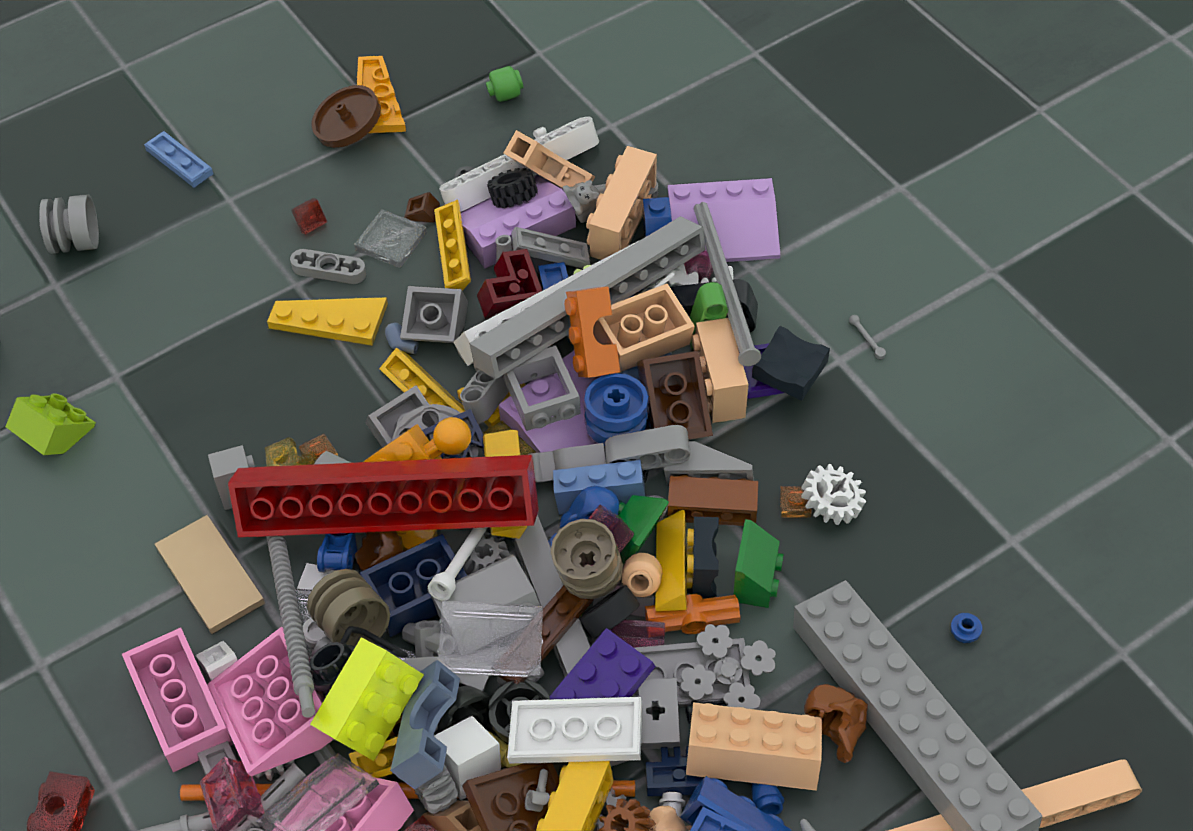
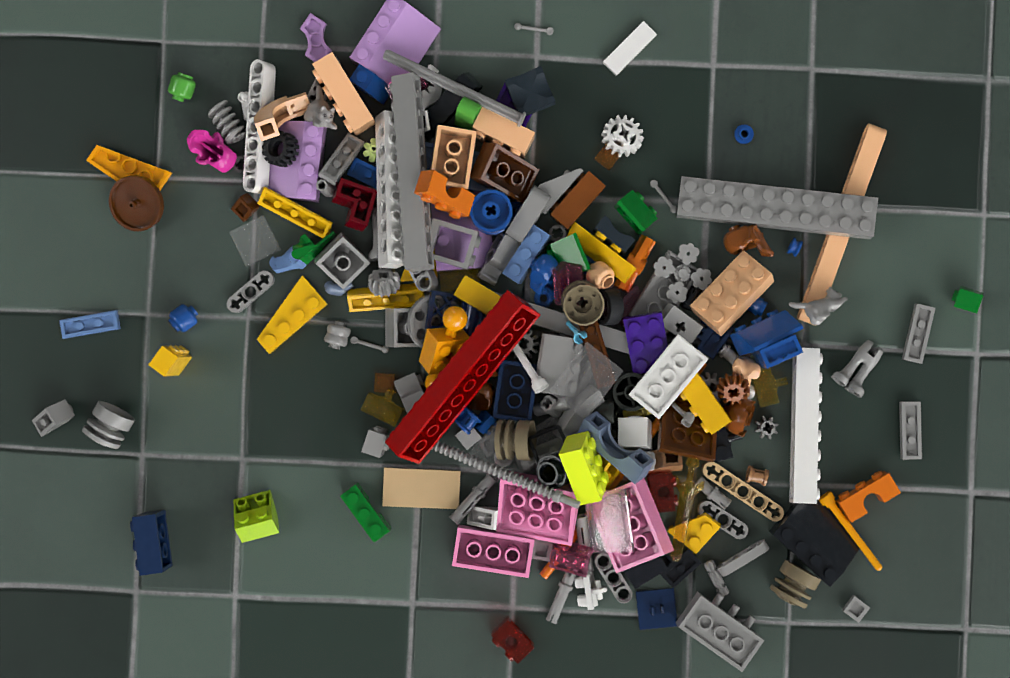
camera: 55 degrees left, 35 degrees up
clear red tile [291,198,327,234] -> none
none -> light grey slope [32,399,75,437]
none -> yellow brick [148,345,192,377]
none -> blue head [168,304,198,332]
none -> dark pink head [187,130,237,173]
none -> light grey piece [208,100,246,144]
none -> animal [269,231,336,273]
none -> lavender tile [300,13,332,62]
none -> light grey piece [324,321,351,350]
none -> green arch [340,483,392,543]
none -> light grey hinge [350,336,389,353]
none -> light grey gear [368,268,401,298]
none -> light grey pin [449,474,496,525]
none -> medium azure hand [566,321,587,344]
none -> white tile [603,21,657,76]
none -> light grey hinge [650,180,677,213]
none -> blue bush [786,237,803,257]

